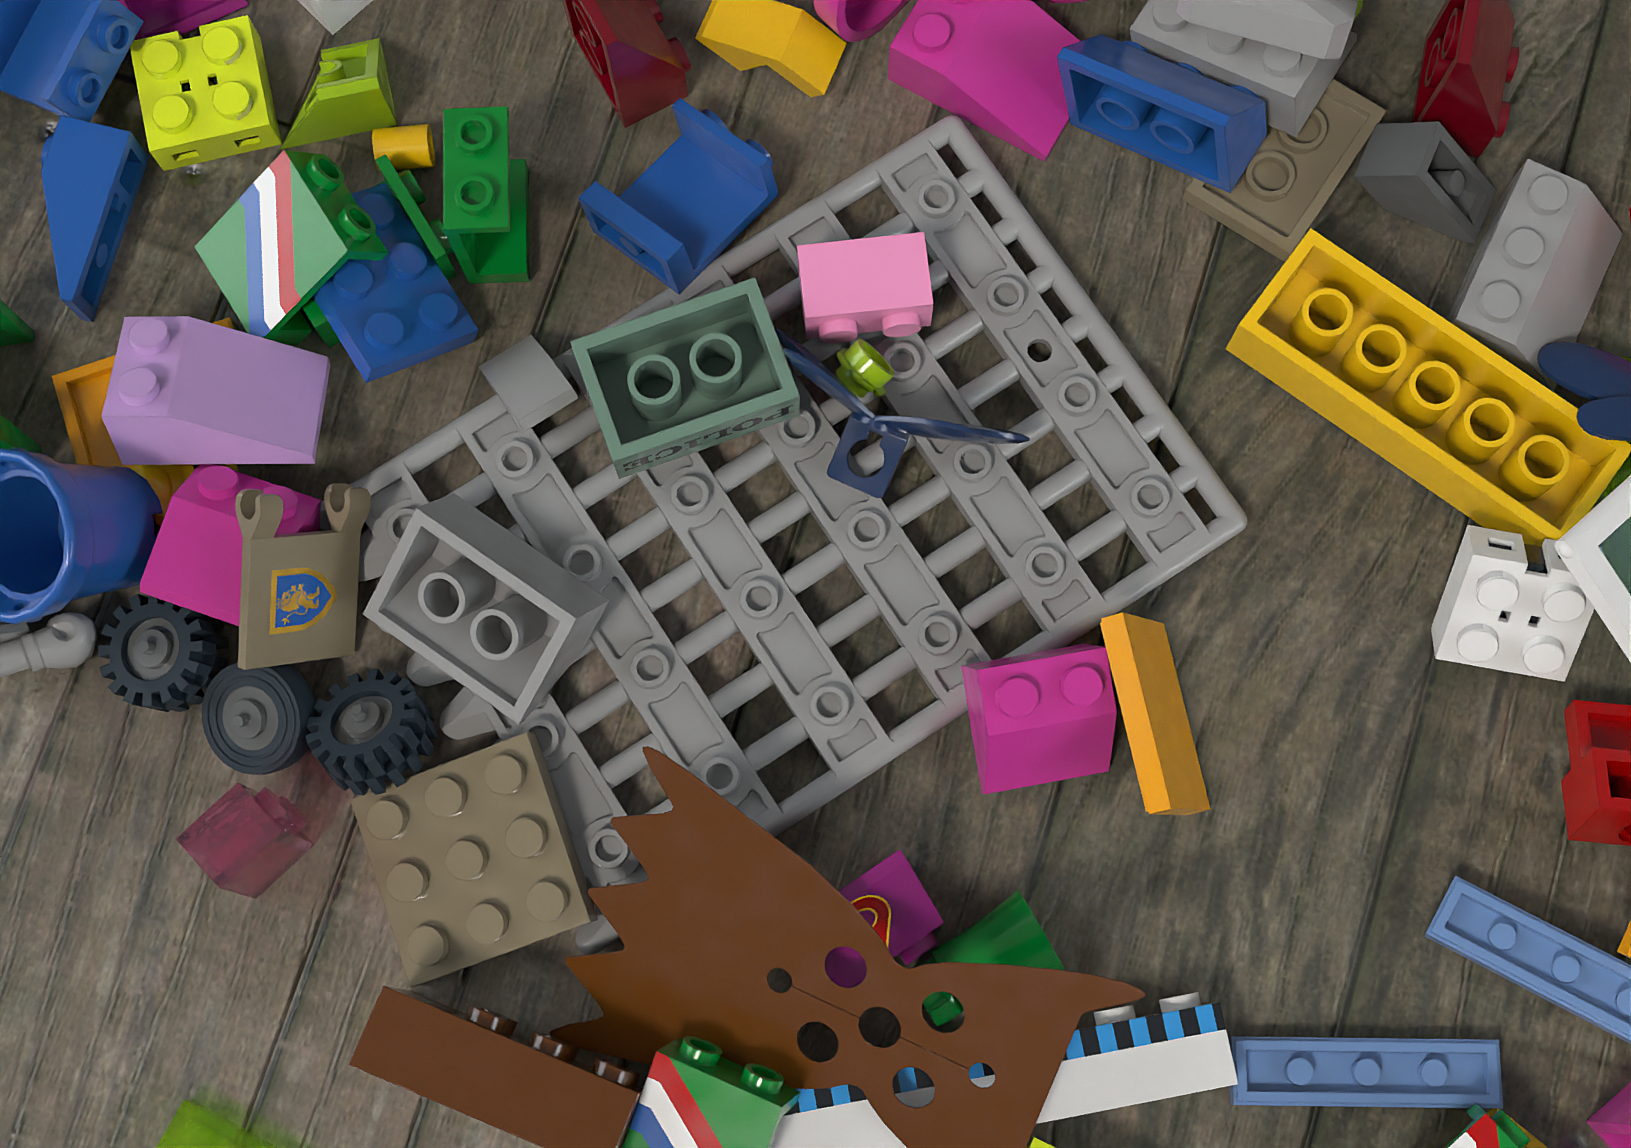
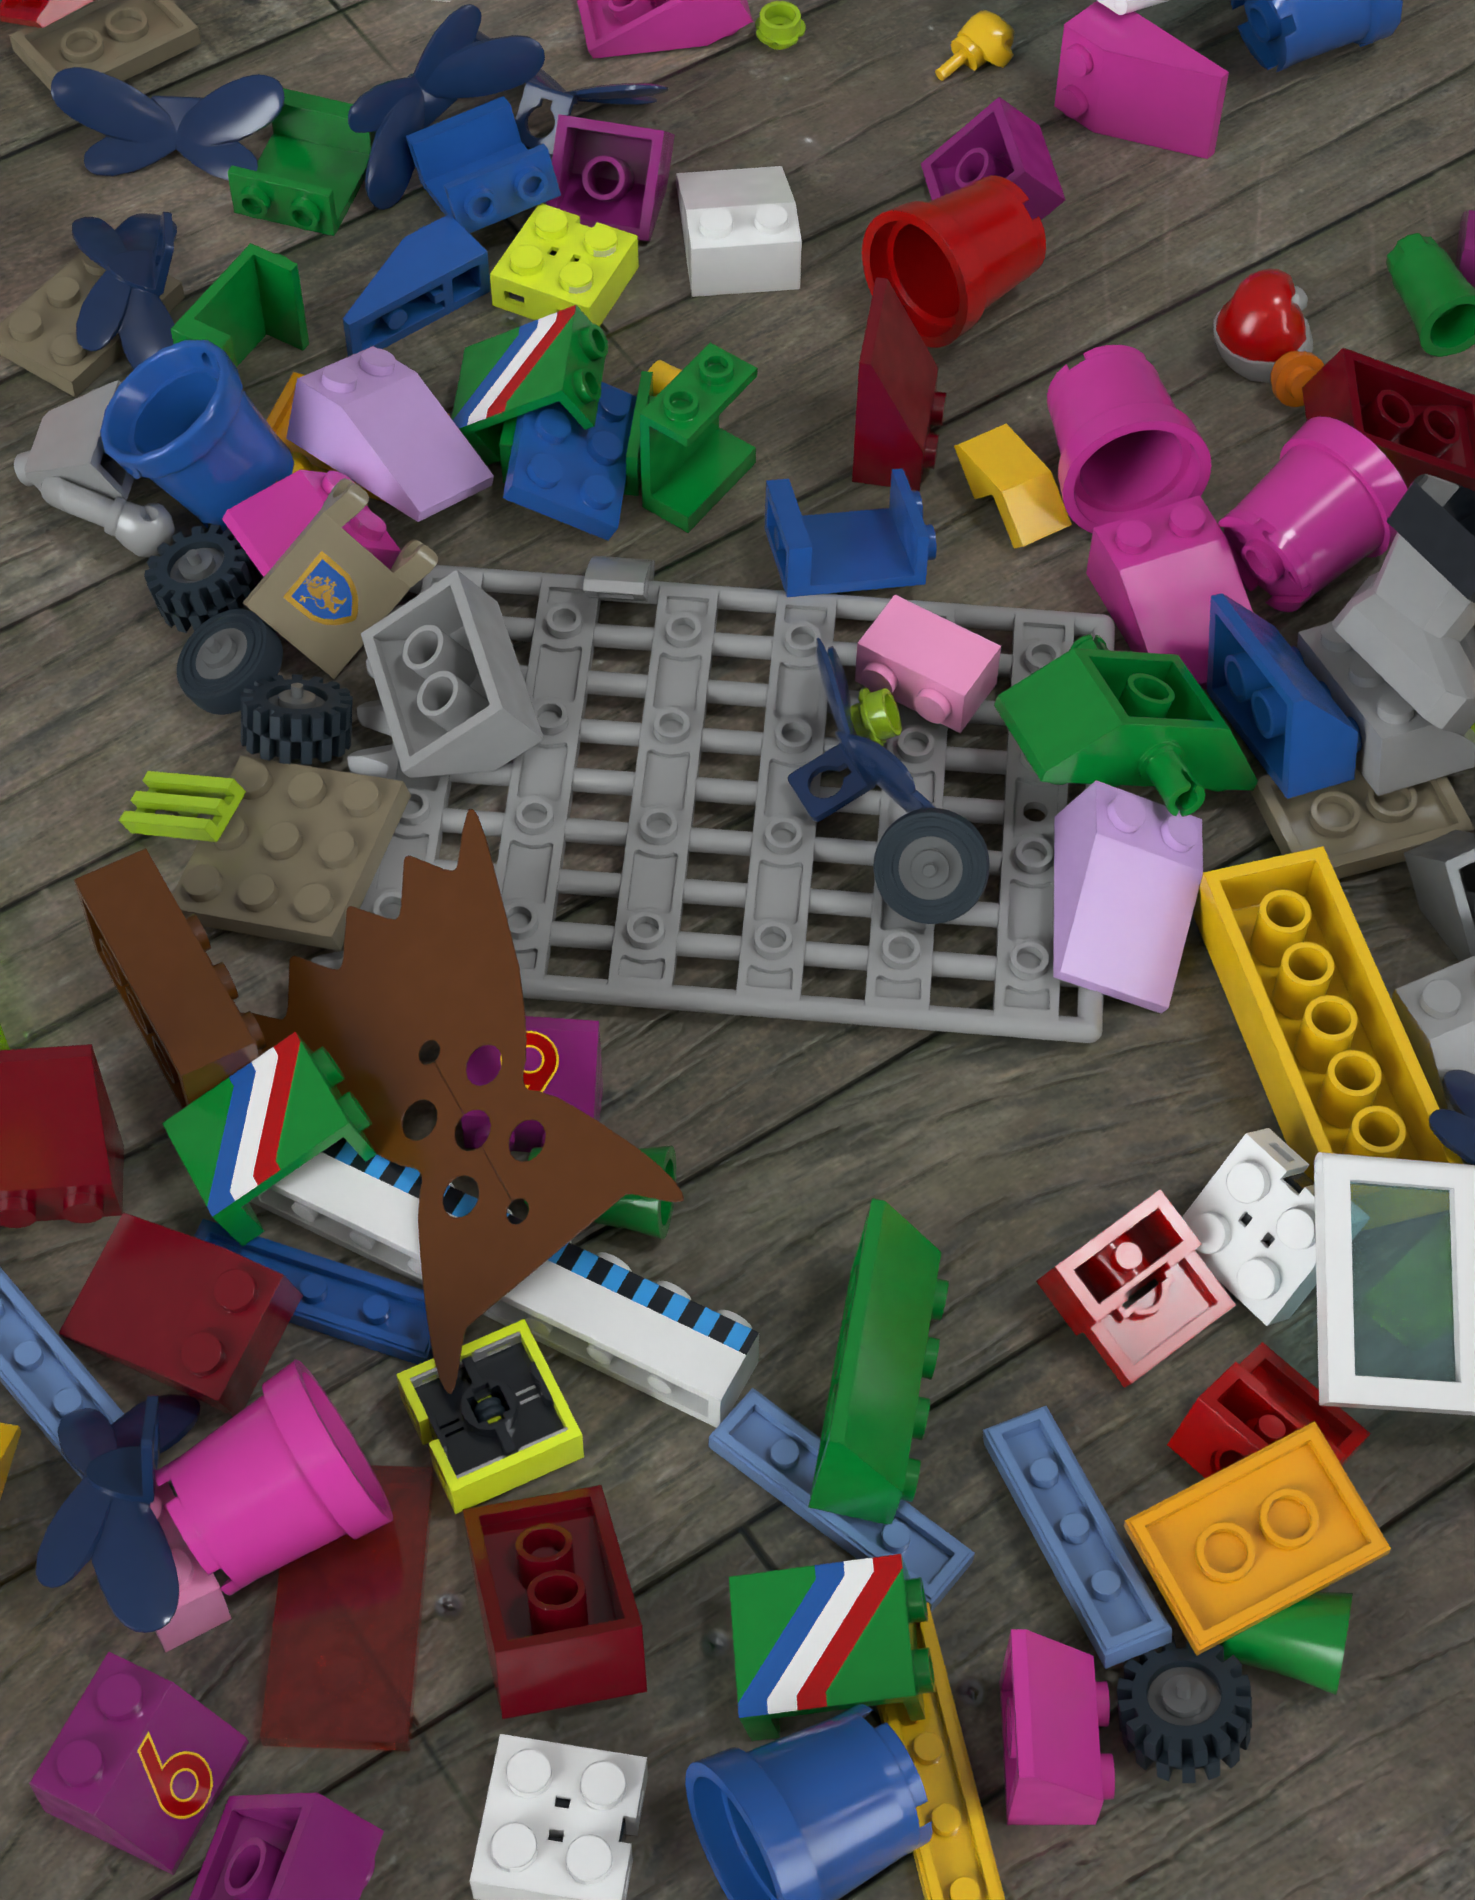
camera: 35 degrees right, 20 degrees down
clear pink brick [176,782,315,899] -> none
lime slope [280,38,397,150] -> none
sand green brick [570,277,800,479] -> none
dark pink slope [961,644,1117,794] -> none
light orange tile [1100,612,1211,815] -> none
none -> lime tile [118,771,246,842]
none -> green slope [808,1198,949,1525]
none -> black wheel [873,808,990,924]
none -> green slope [994,634,1258,817]
none -> brick [1036,1189,1236,1388]
none -> lavender slope [1053,780,1203,1014]

